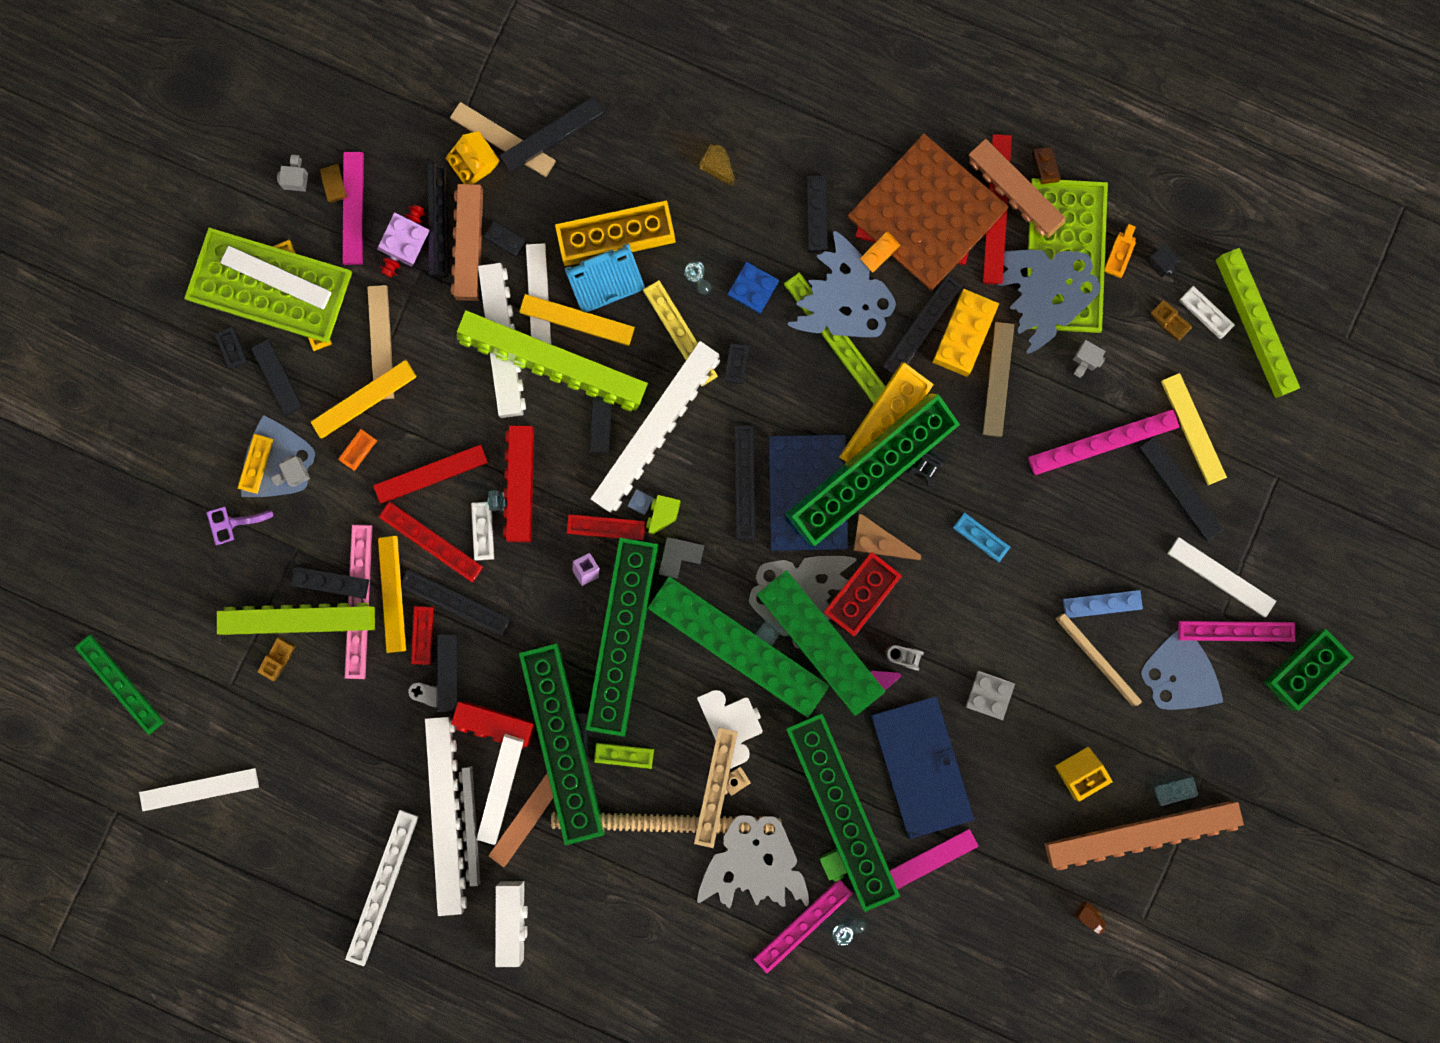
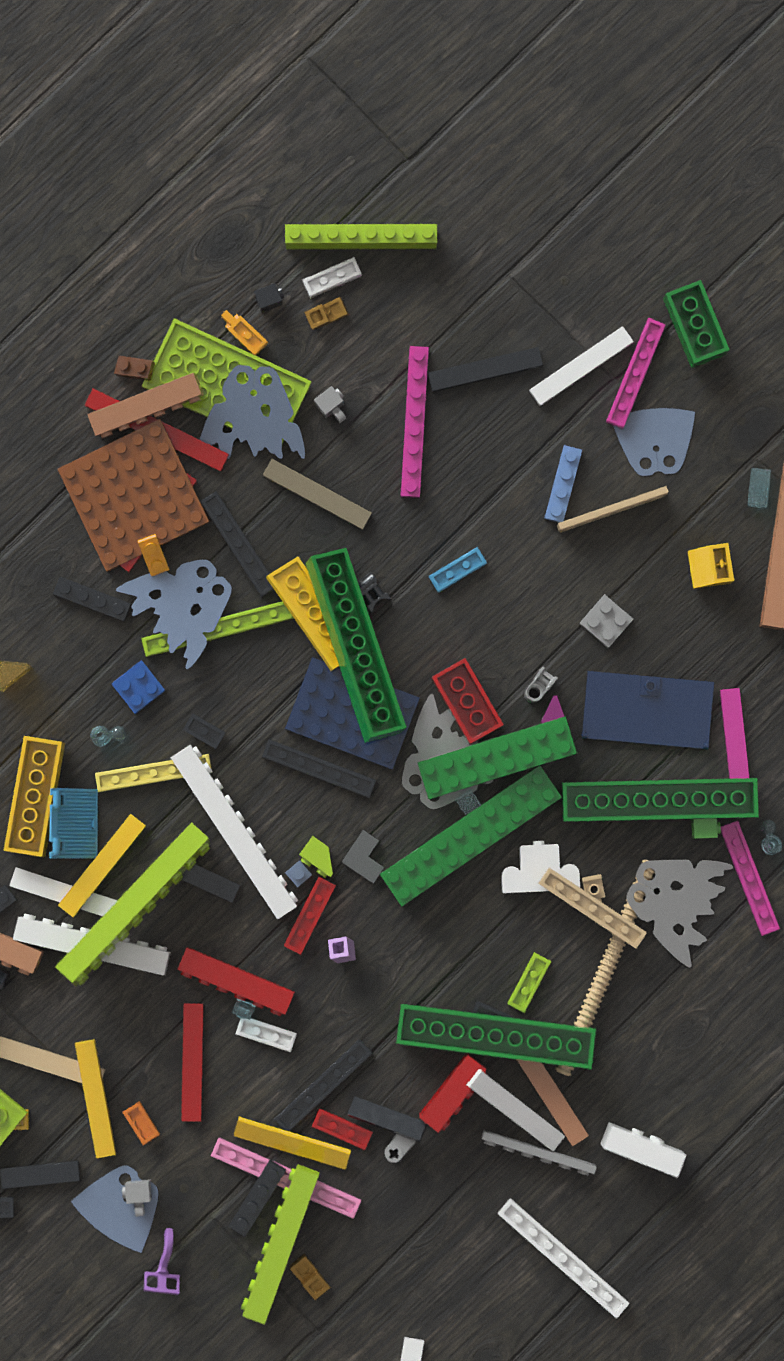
camera: 70 degrees left, 0 degrees up
yellow tile [238,434,274,494] -> none
red tile [379,502,483,583] -> none
white brick [425,717,467,916] -> none
green brick [586,538,658,736] -> none
medium nougat wing [854,514,921,561] -> none
yellow brick [932,289,999,377] -> none
light yellow tile [1161,373,1227,485] -> none

